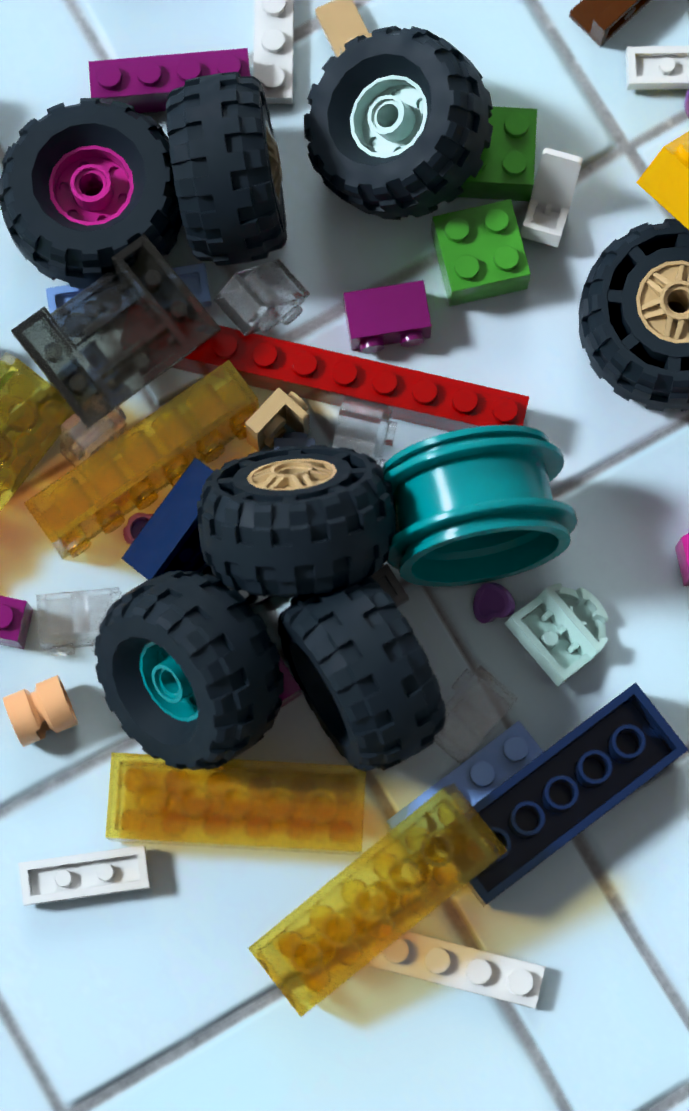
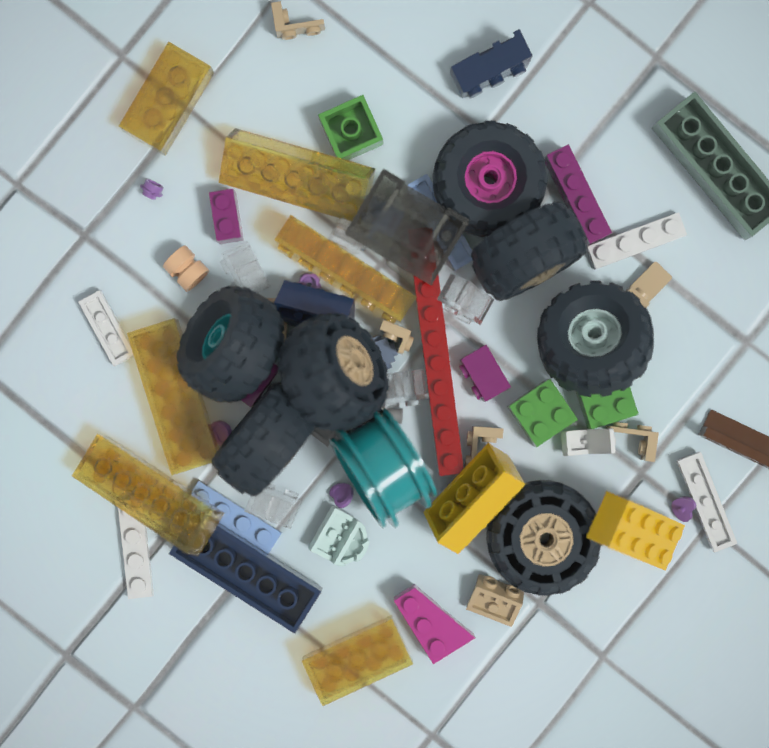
camera: 70 degrees right, 10 degrees up
none -> medium lavender piece [210,420,232,446]
none -> yellow brick [423,443,525,554]
none -> tan bracket [465,426,503,467]
none -> tan bracket [606,422,659,462]

